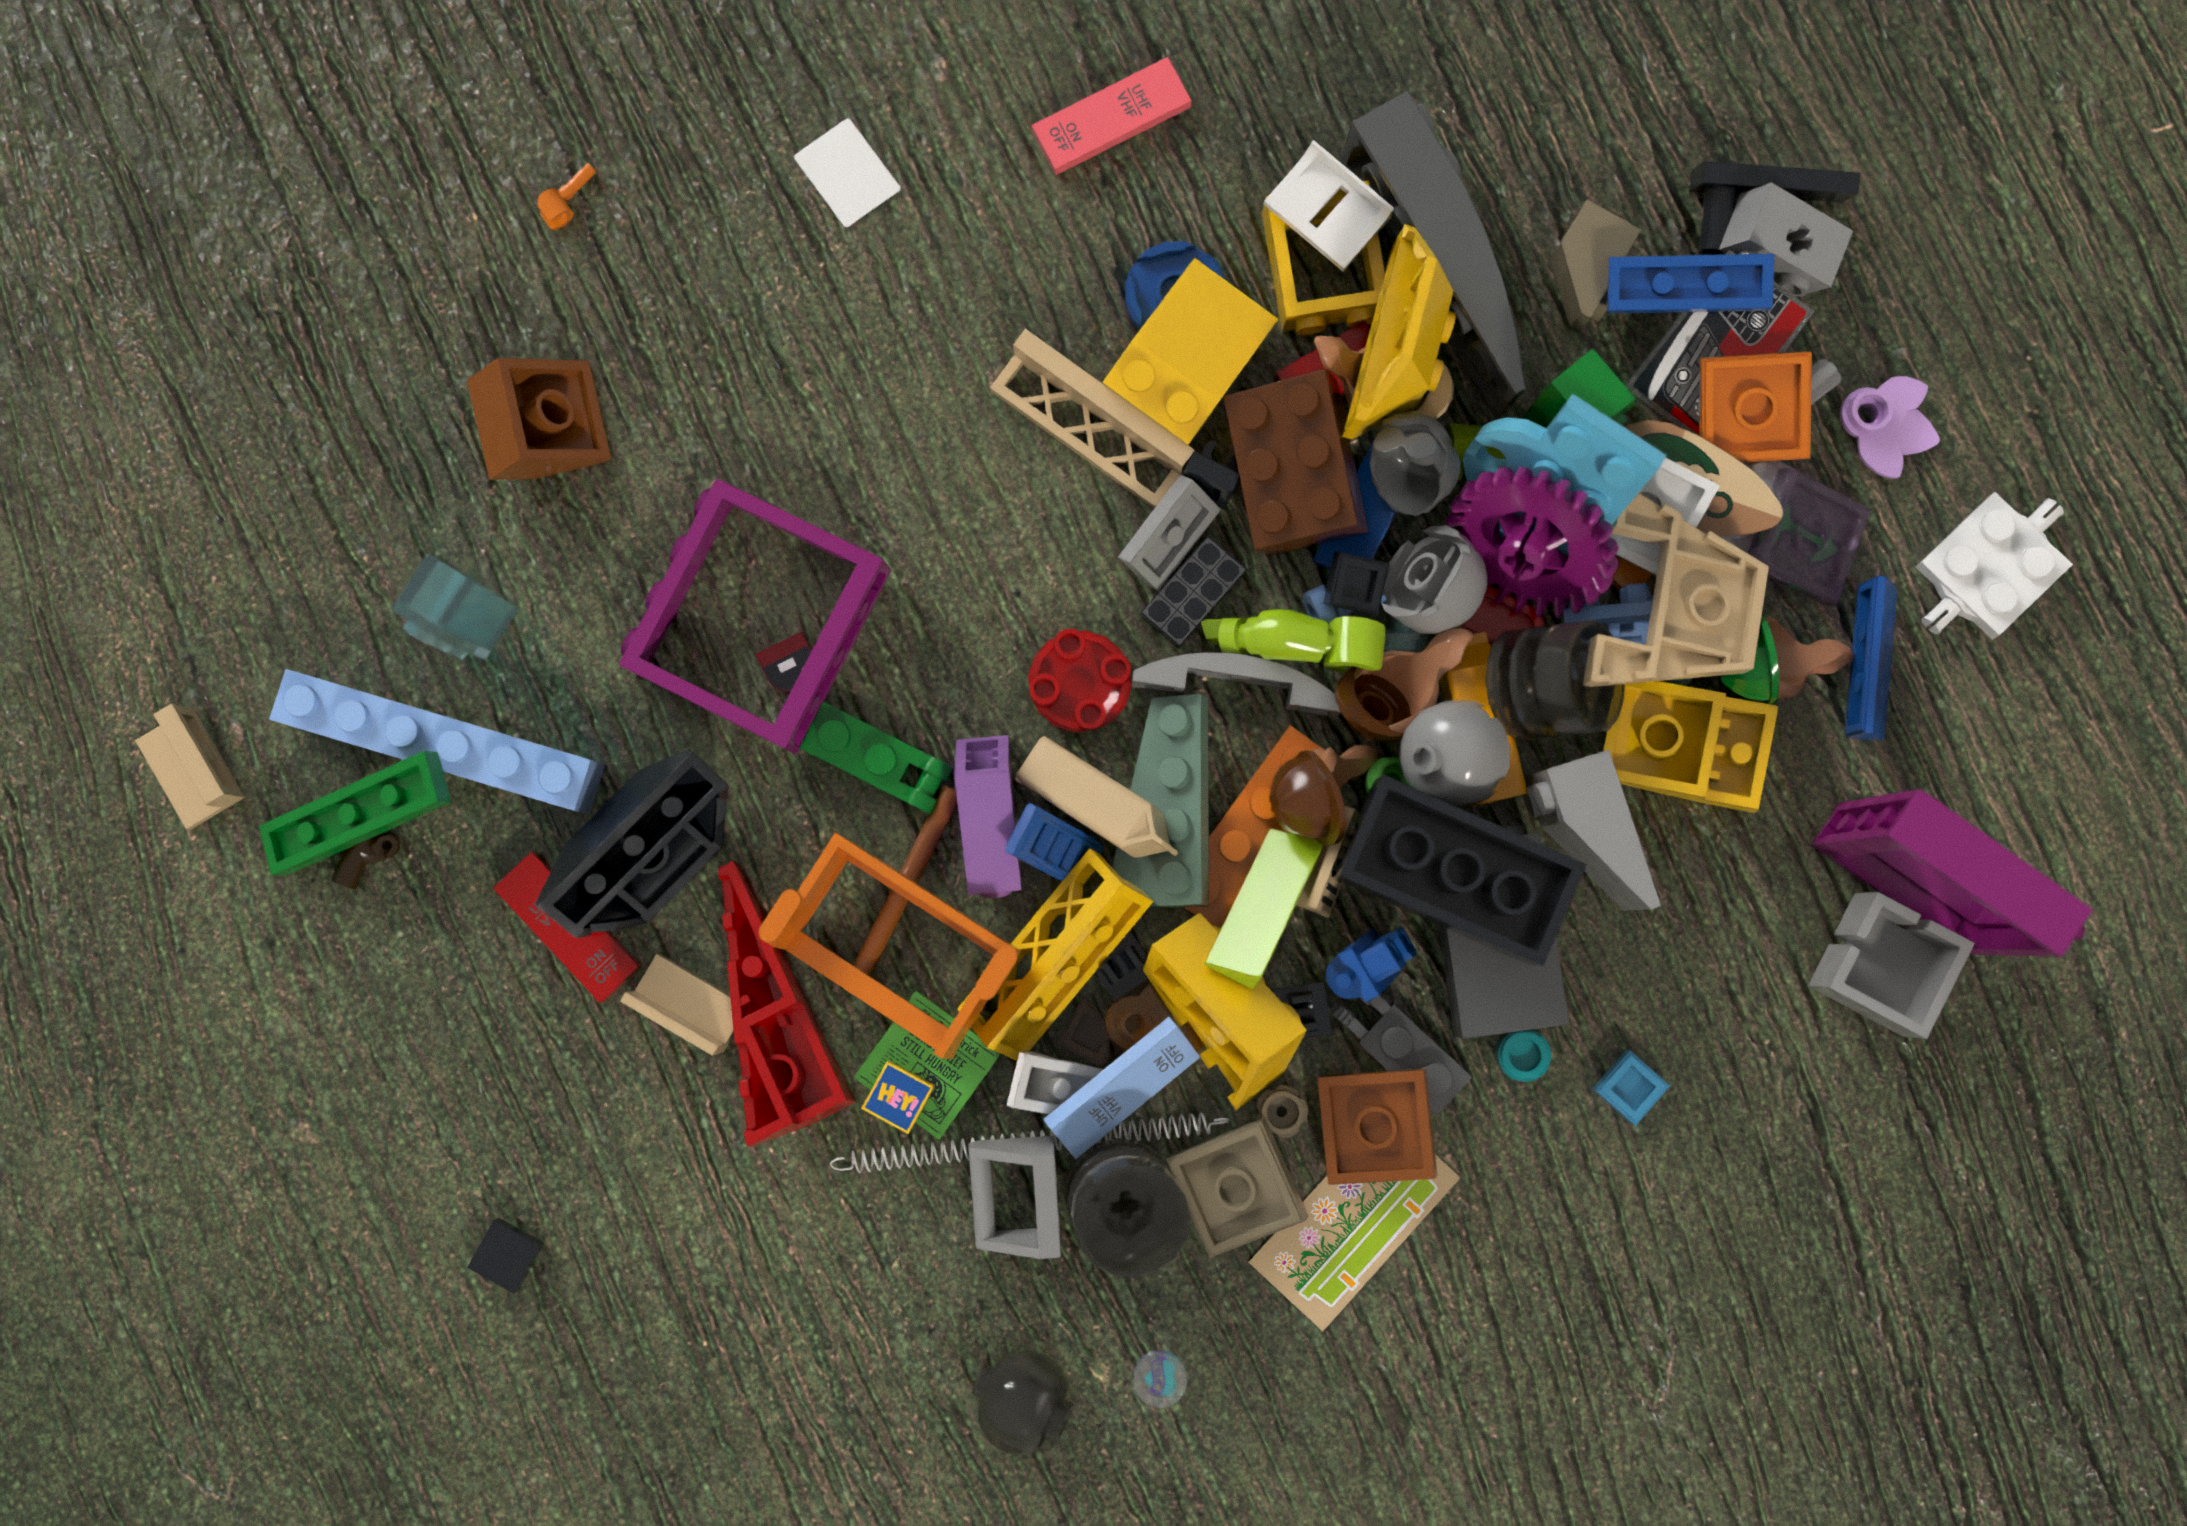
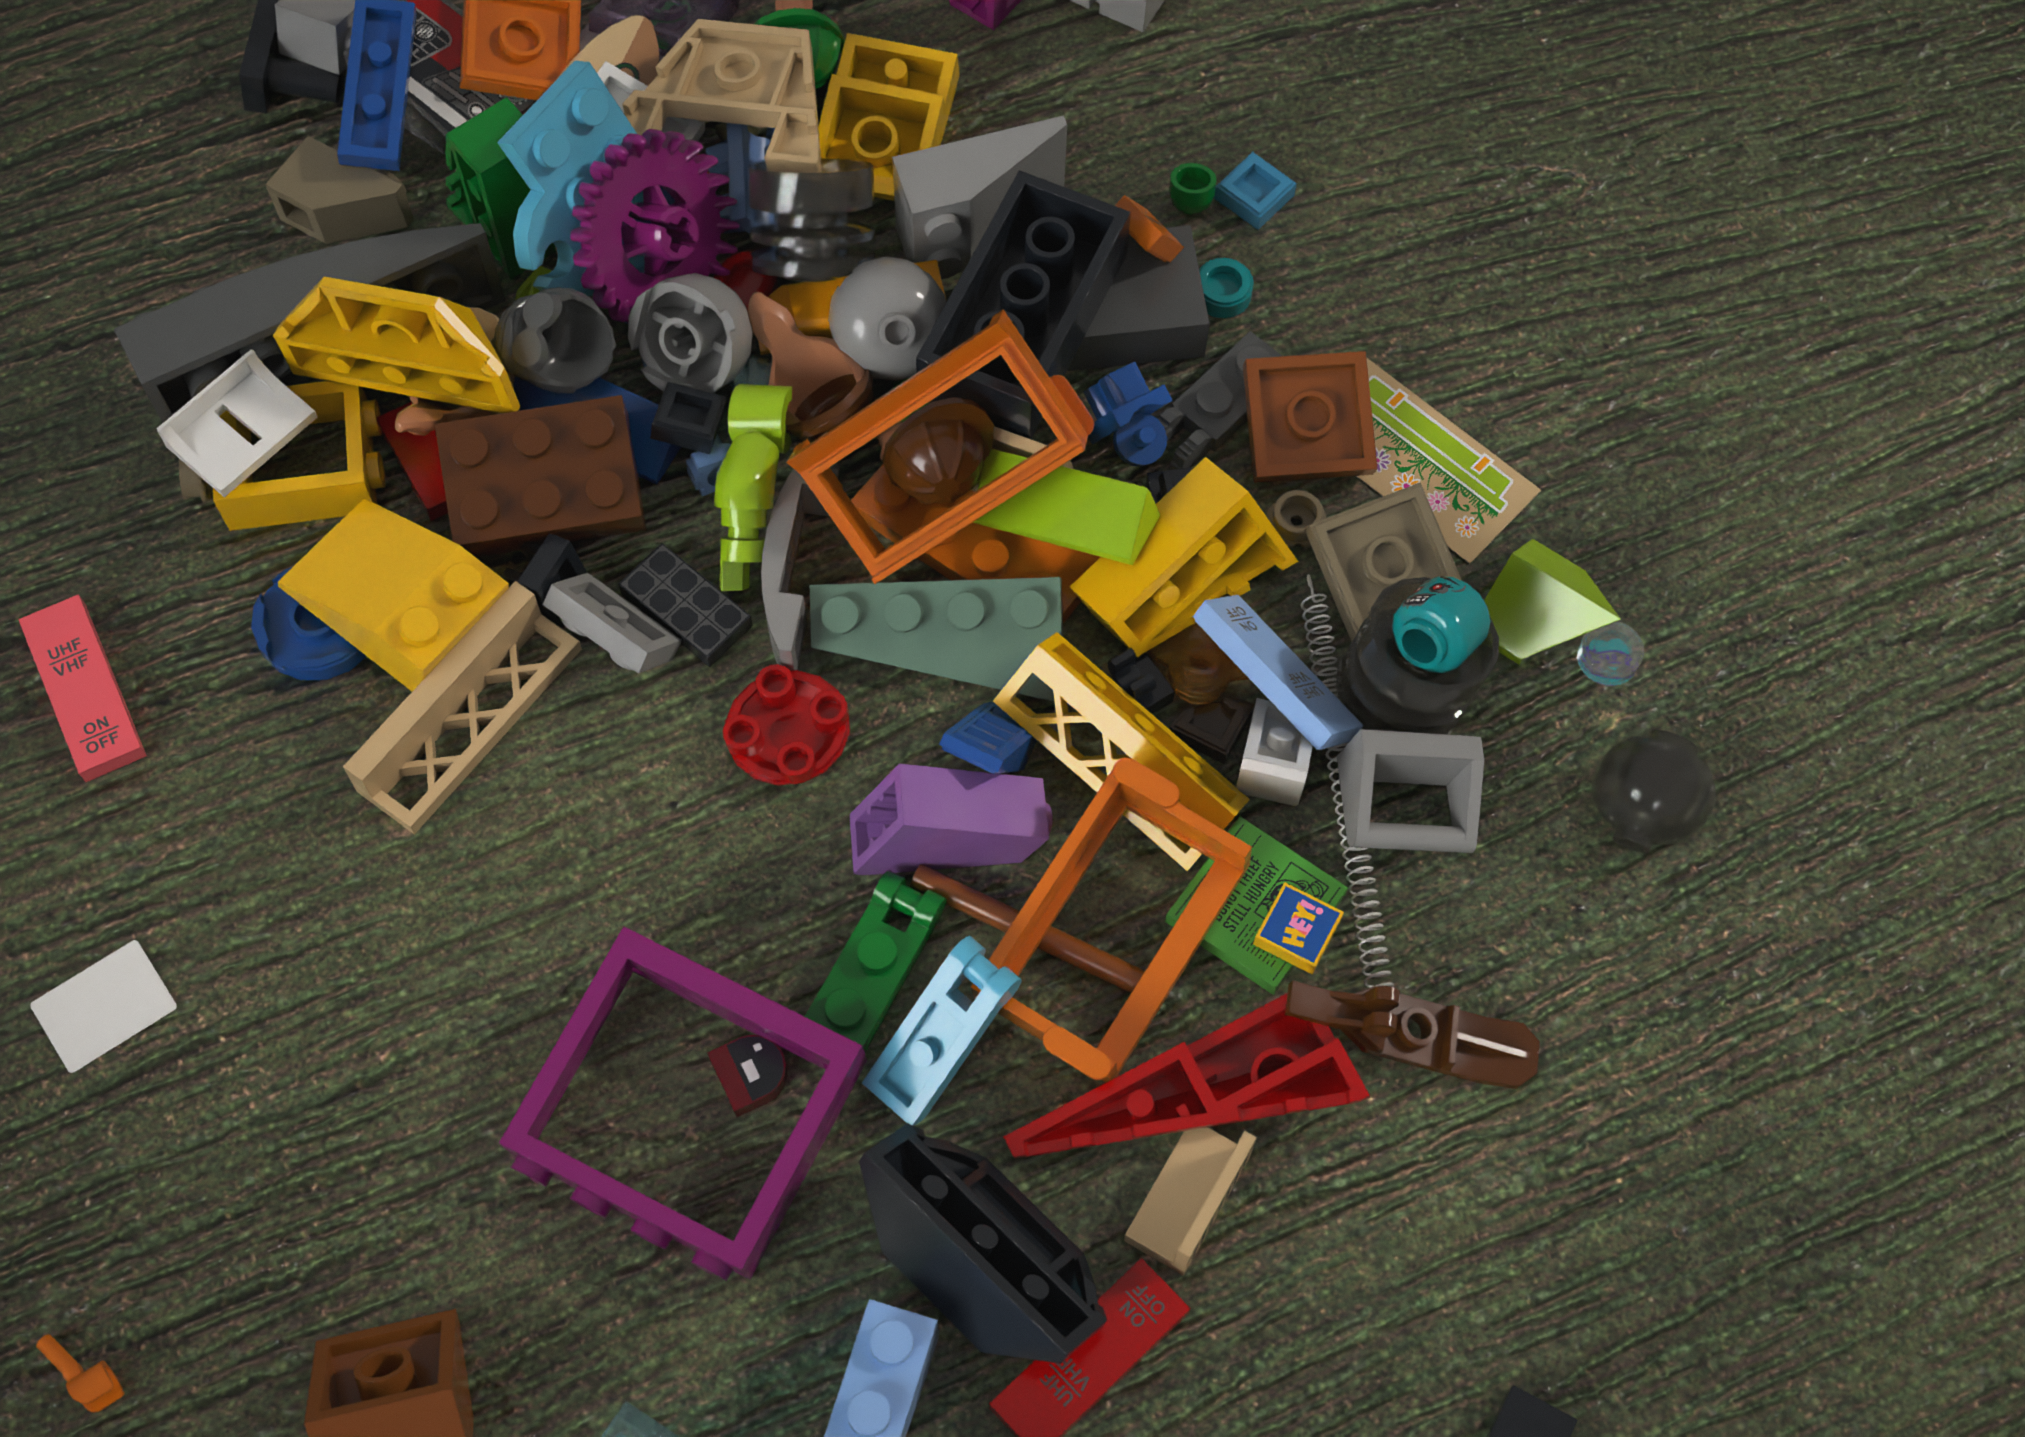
camera: 90 degrees left, 20 degrees down
tan piece [1015,736,1178,858] -> none
none -> orange piece [786,309,1094,584]
none -> medium azure plate [862,936,1022,1126]
none -> orange tile [1115,195,1184,263]
none -> green hinge [1169,163,1217,215]
none -> reddish brown piece [1285,980,1540,1089]
none -> teal head [1392,576,1491,673]
none -> lime slope [1483,539,1621,665]

